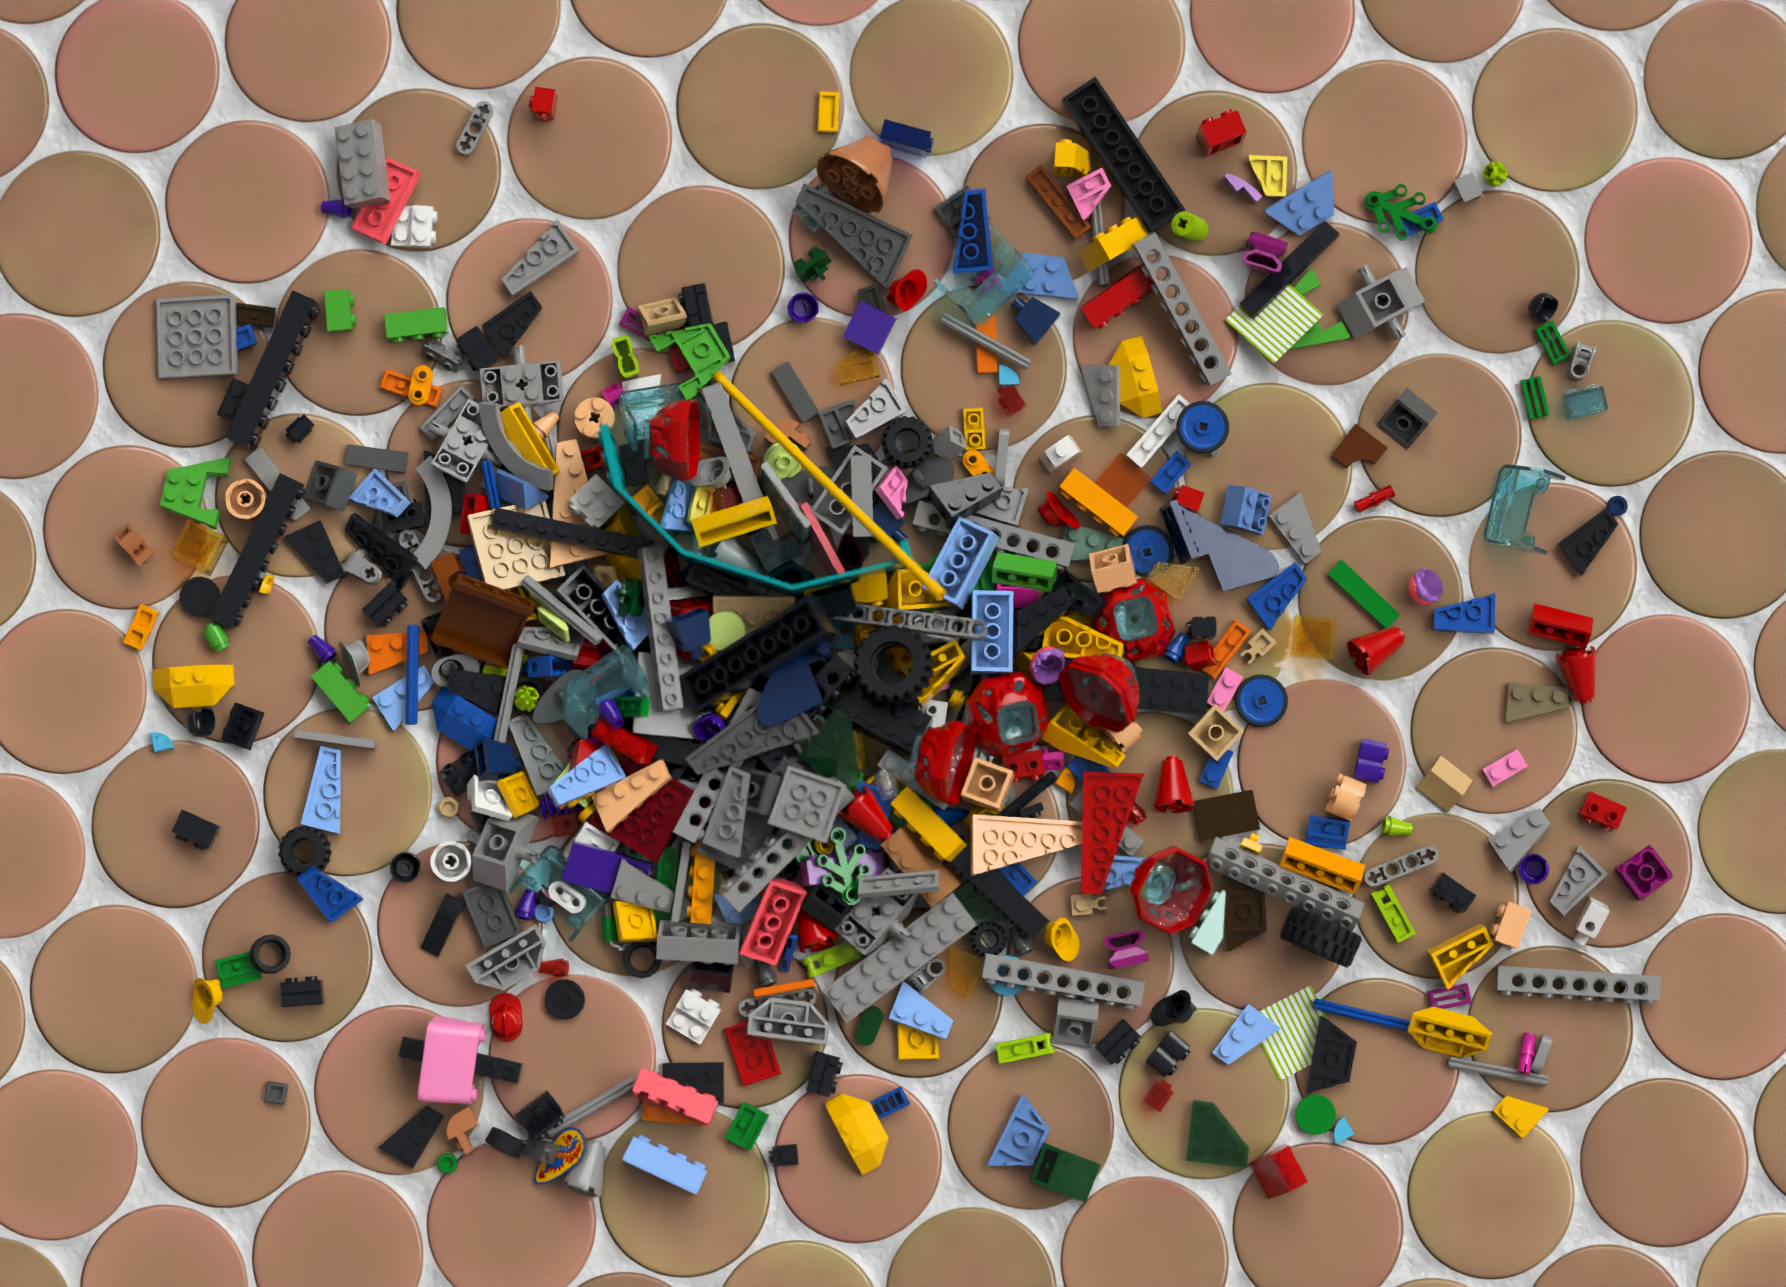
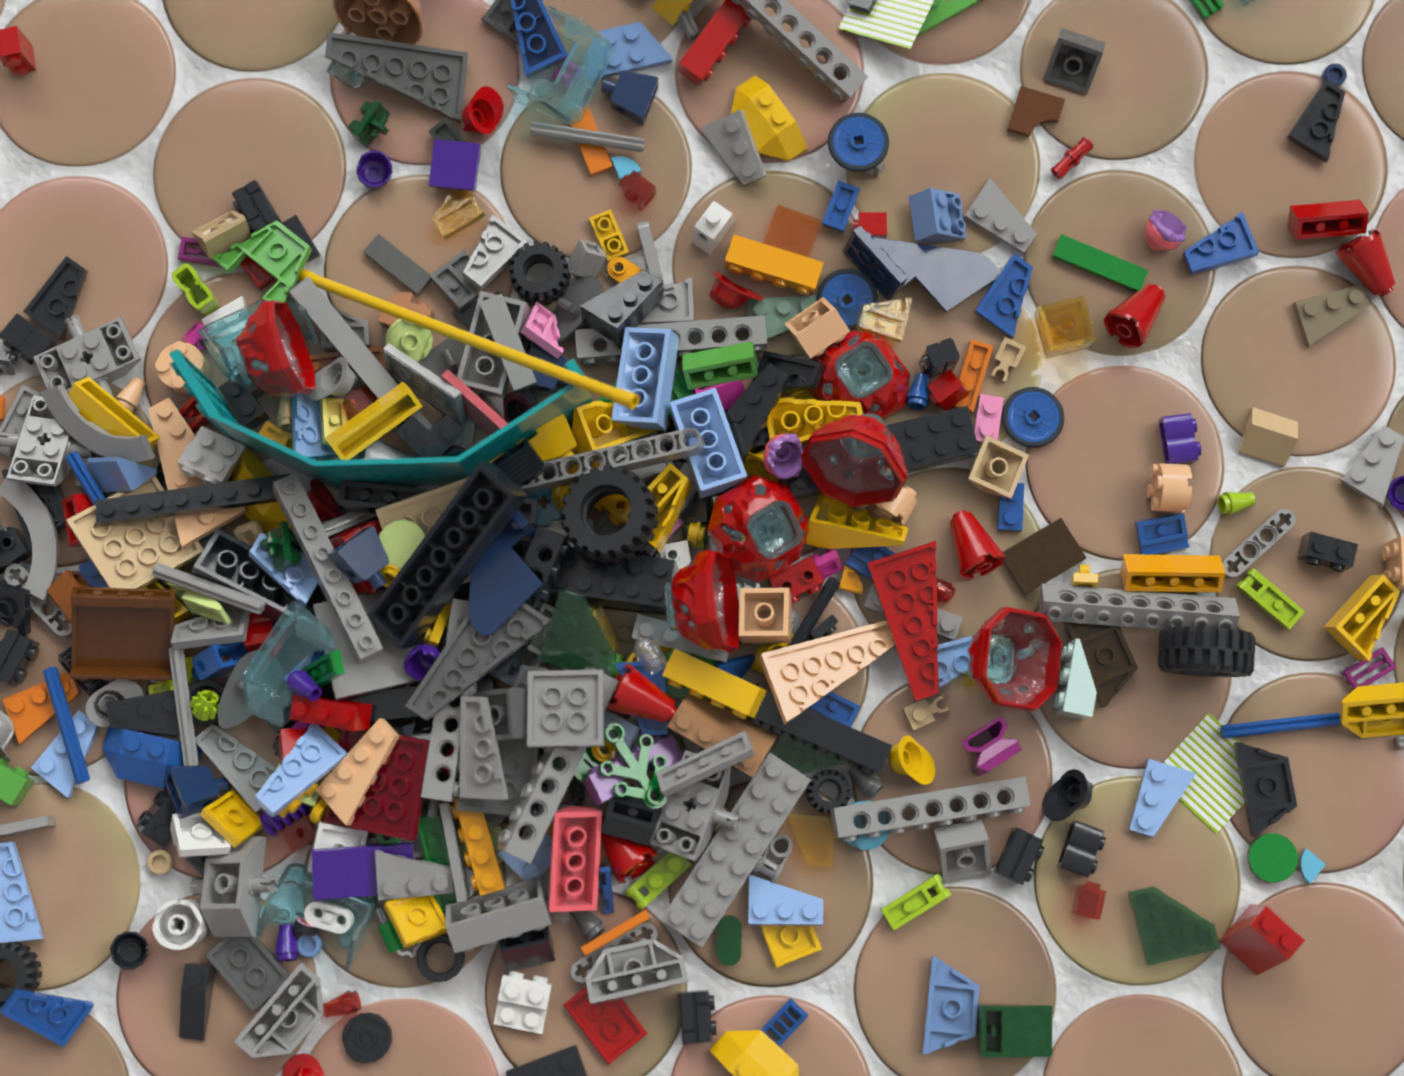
camera: 20 degrees left, 5 degrees down
light grey wing [502,219,580,297] -> none
white plate [1126,394,1190,468] -> none
bright pink plate [1482,749,1528,787] -> none
clear light blue windscreen [1484,464,1566,555] -> none

